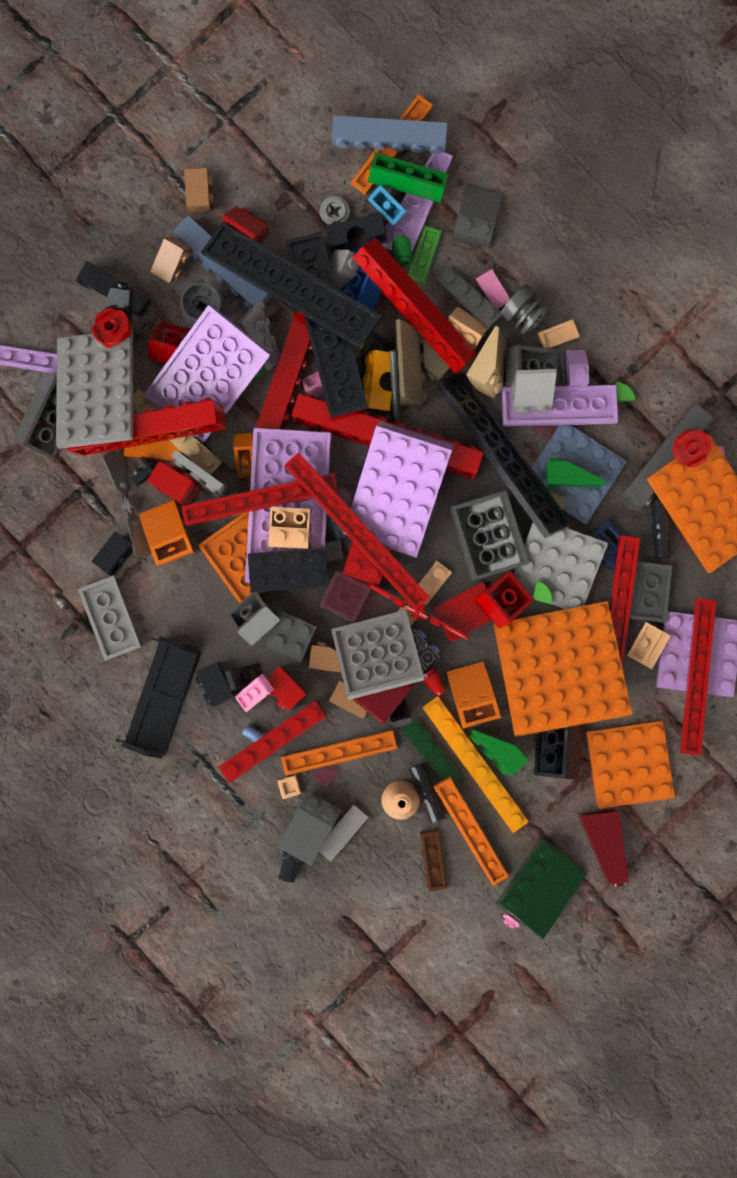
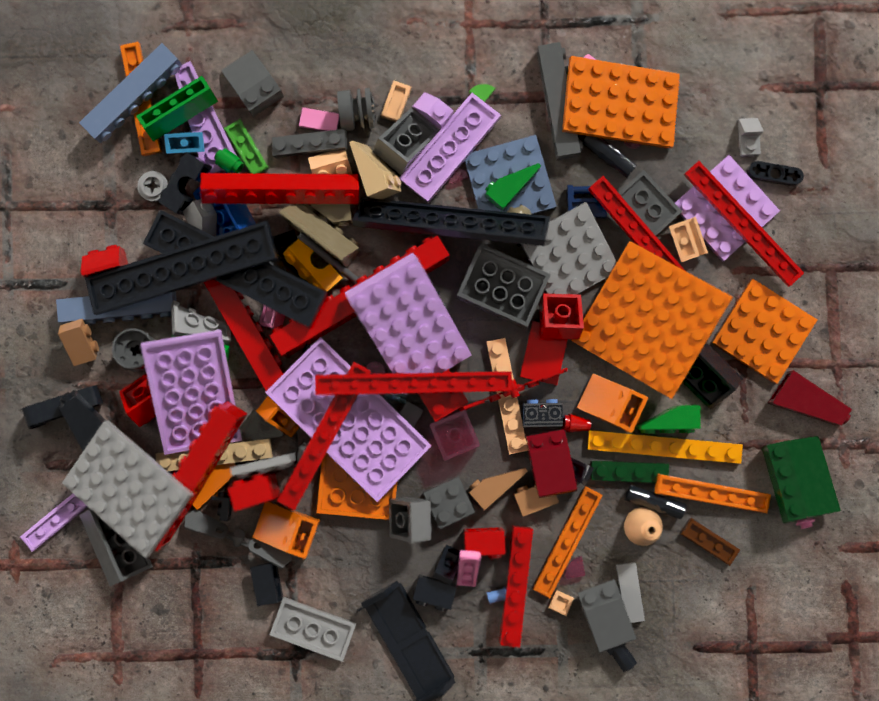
camera: 50 degrees left, 0 degrees up
red plate [91,308,131,348] -> none
medium nougat brick [184,168,214,213] -> none
black plate [248,548,328,592] -> none
light nougat slope [269,507,310,549] -> none
light grey plate [331,610,425,700] -> none
light grey slope [511,369,556,414] -> none
bright green tile [532,580,552,604] -> none
red tile [673,428,712,468] -> none

